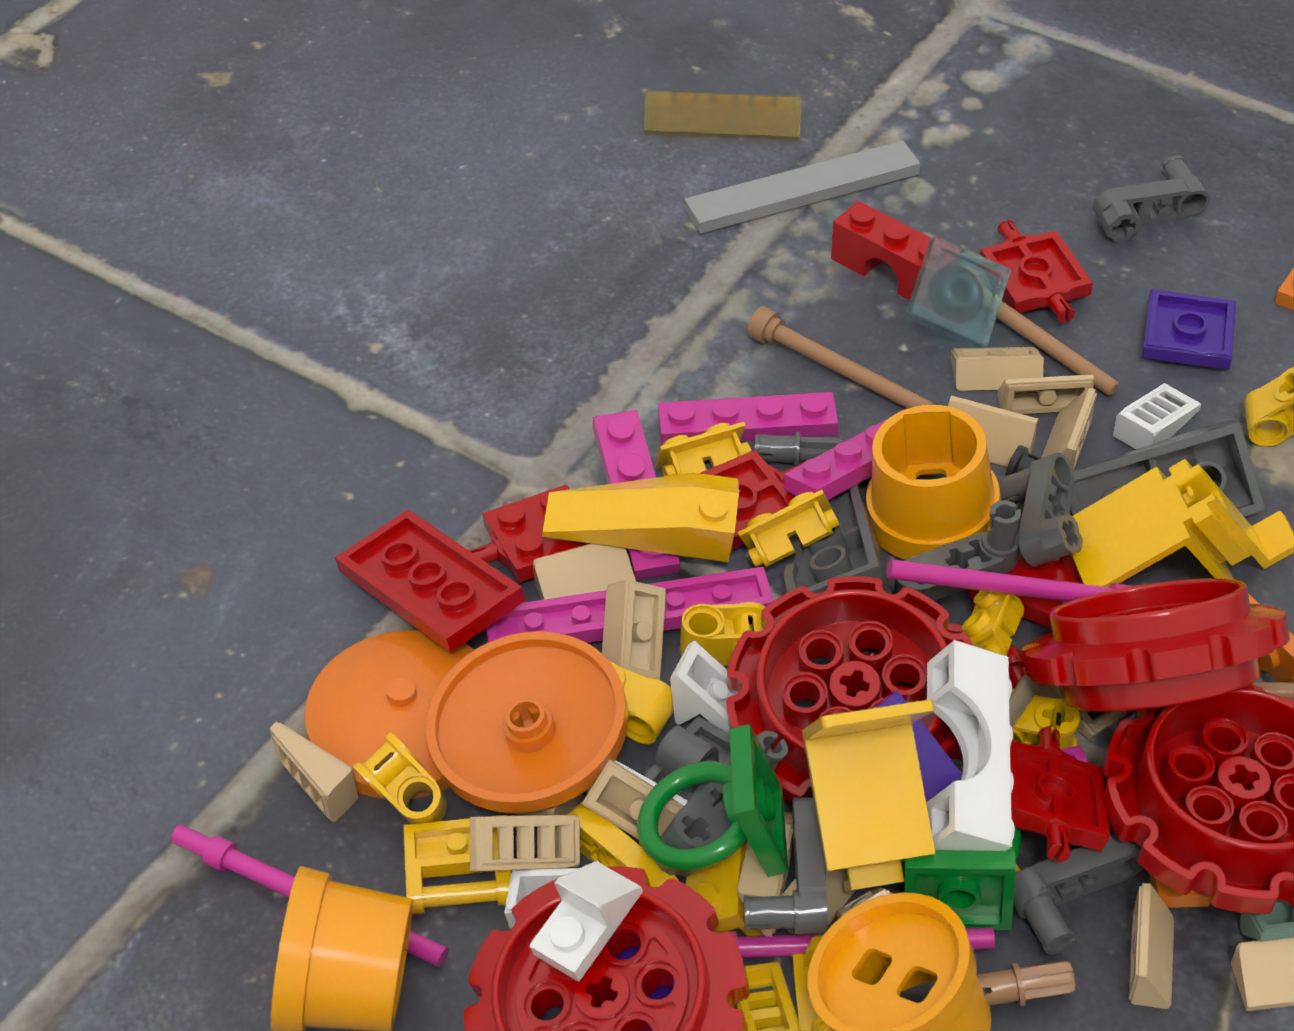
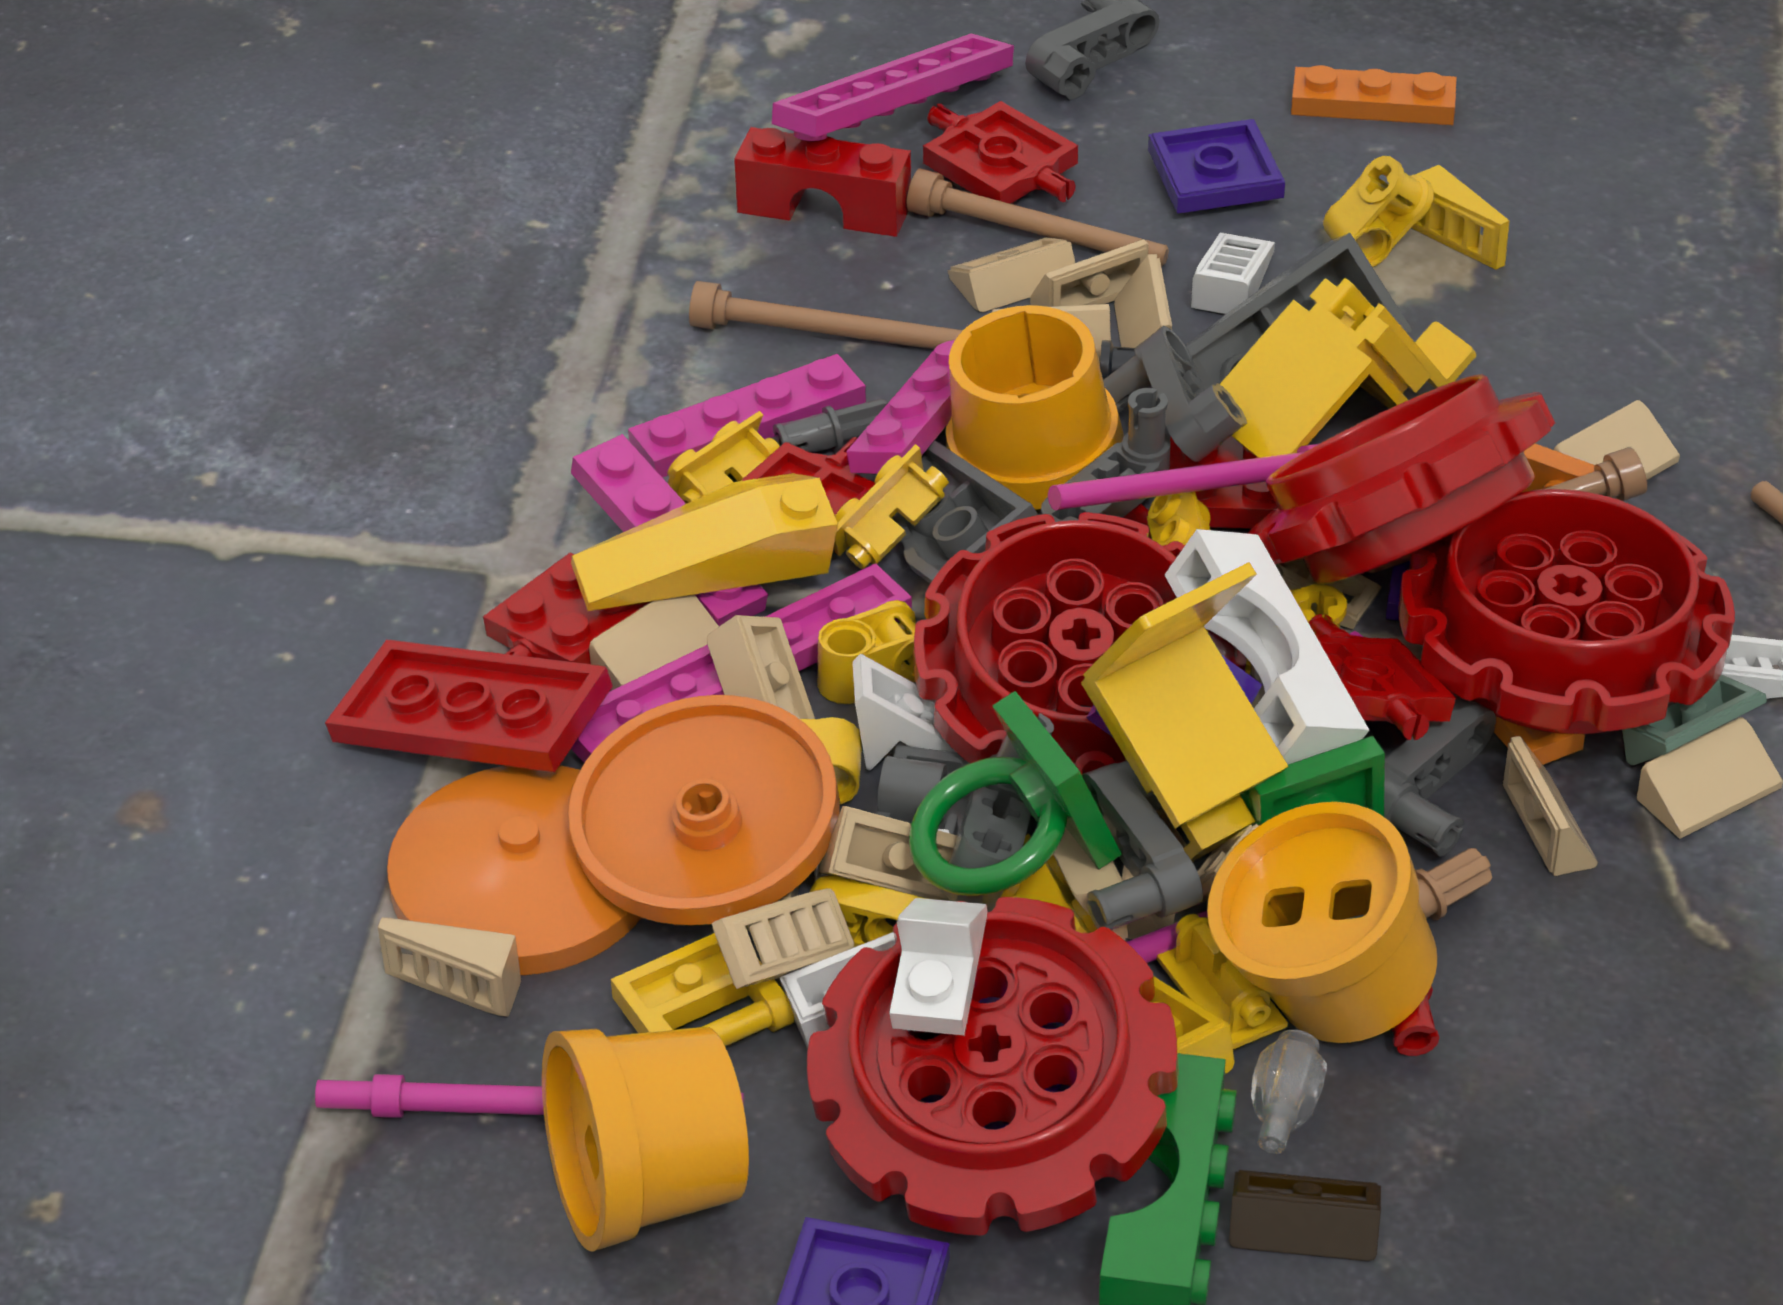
camera: 25 degrees left, 5 degrees down
yellow piece [352,731,447,824] -> none
clear yellow fence [644,91,802,137] -> none
light grey tile [684,140,921,234] -> none
clear light blue tile [905,236,1011,348] -> none
none -> dark pink plate [772,33,1014,141]

